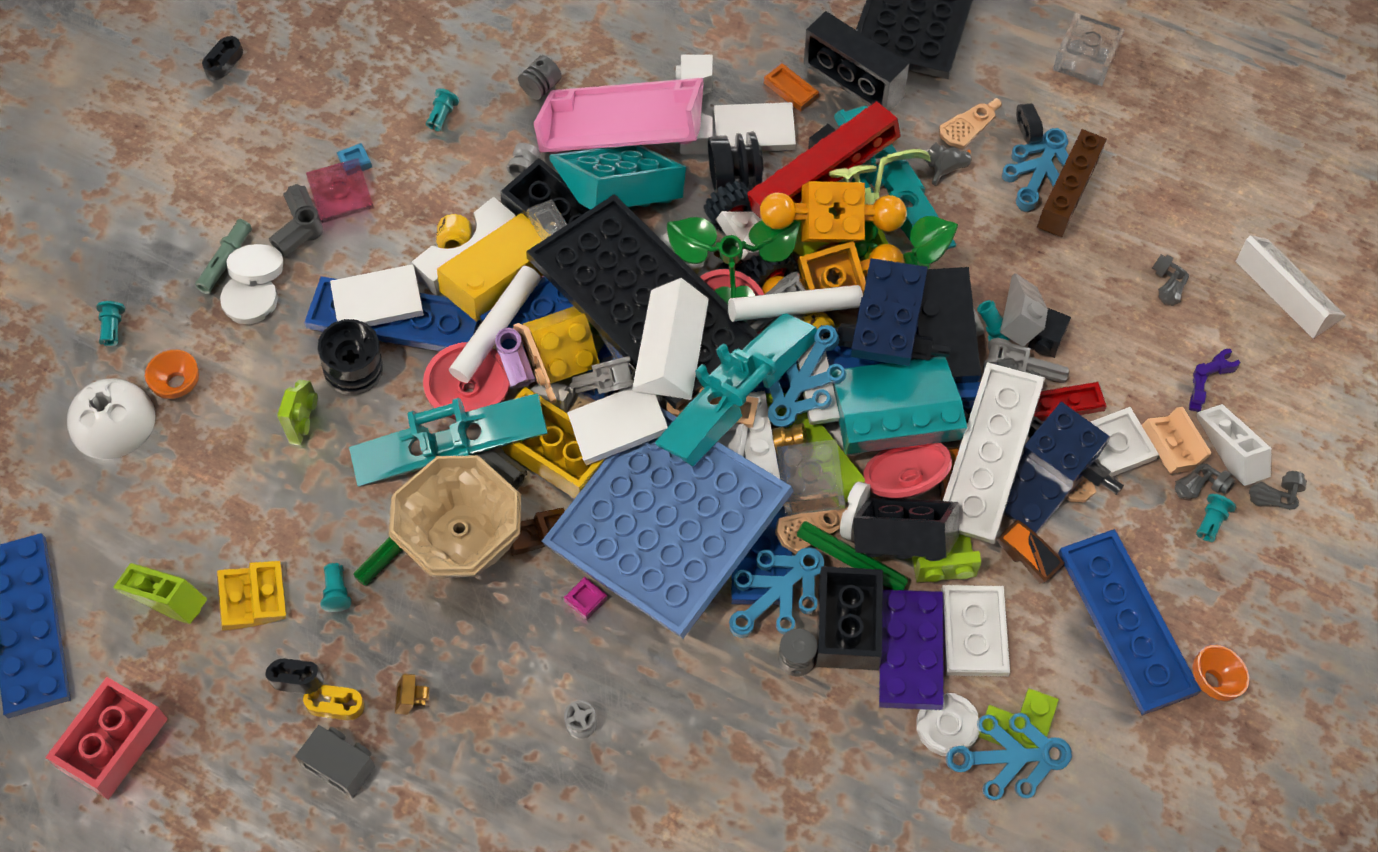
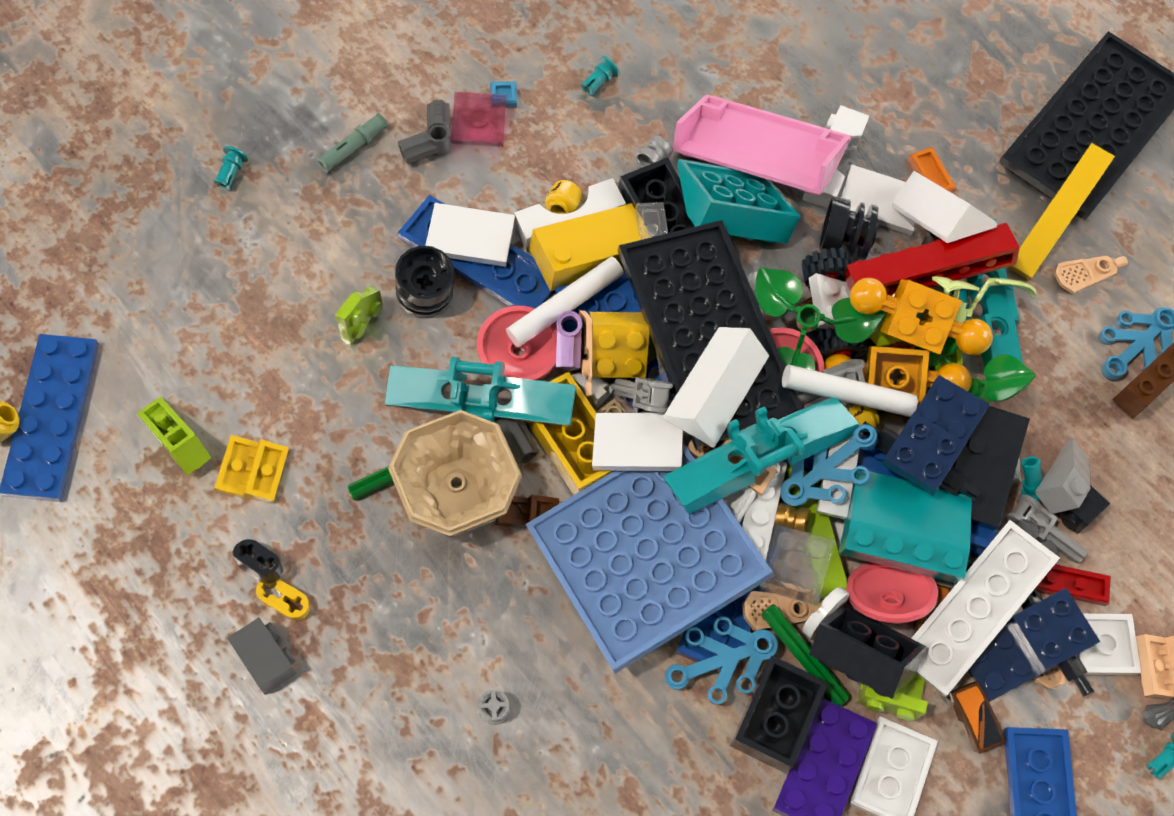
camera: 15 degrees right, 5 degrees up
coral brick [45,677,168,800] -> none
white piece [67,378,156,459] -> none
orange piece [145,349,199,399] -> none
white tile [220,279,278,325] -> none
white tile [226,244,284,284] -> none
teal pin [320,563,352,612] -> none
pearl gold tile [395,673,429,715] -> none
dark grey piece [518,55,562,100] -> none
dark pink tile [564,577,607,620] -> none
dark grey piece [778,628,818,677] -> none
black brick [803,11,909,111] -> none
dark grey animal [924,142,972,186] -> none
black beam [1016,103,1043,143] -> none
none -> white slope [892,171,997,243]
none -> yellow tile [1007,143,1115,281]

